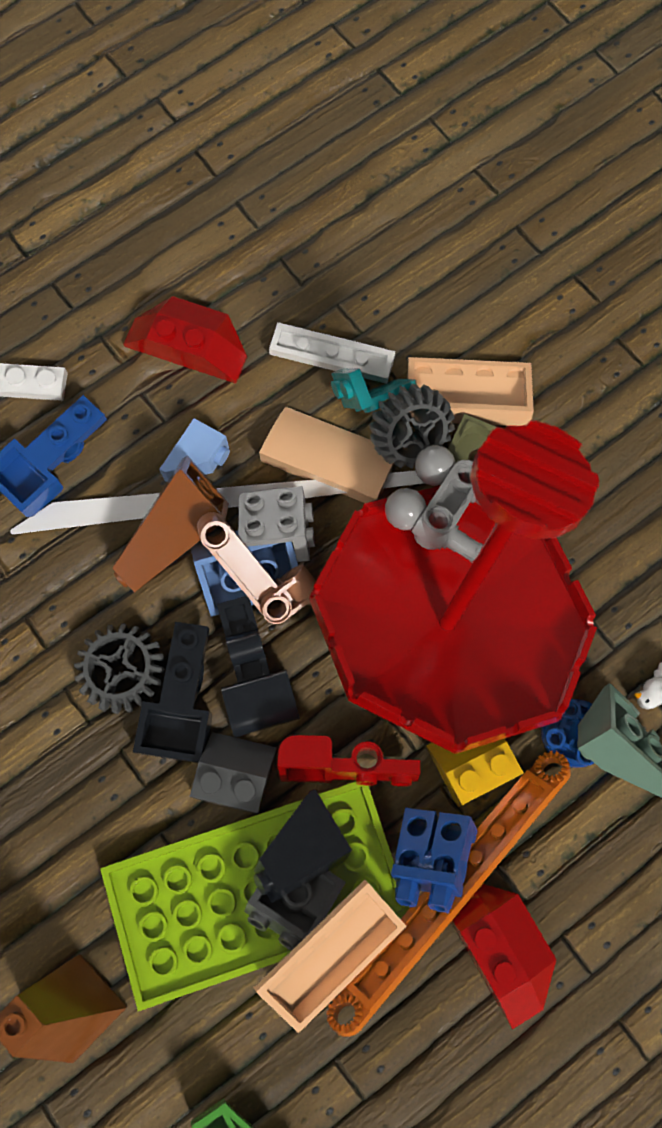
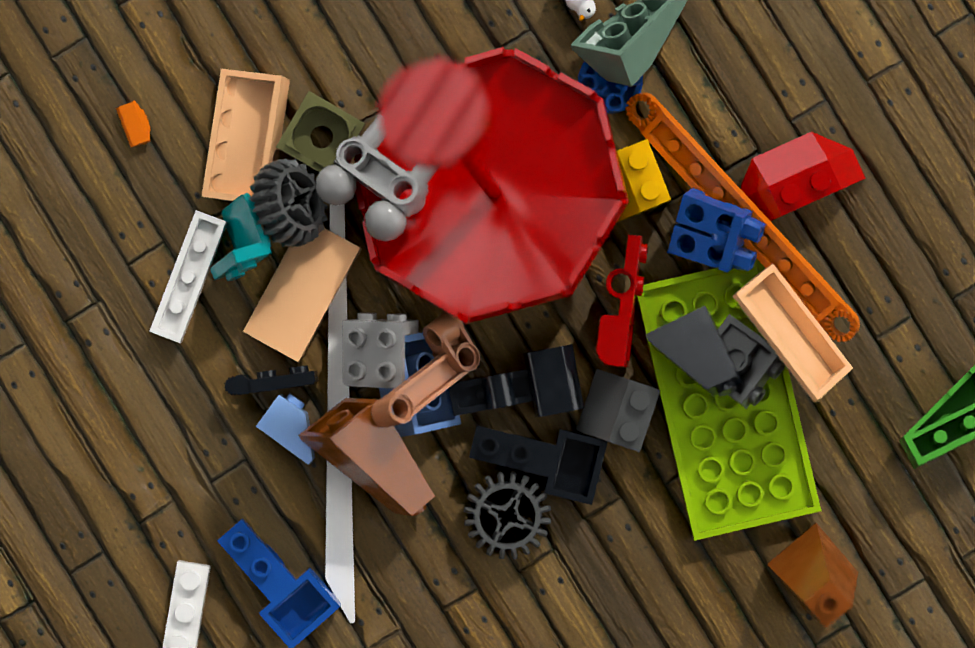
camera: 90 degrees left, 15 degrees up
red wedge [123,296,247,384] -> none
none -> orange piece [116,100,151,147]
none -> black hinge [224,365,319,395]

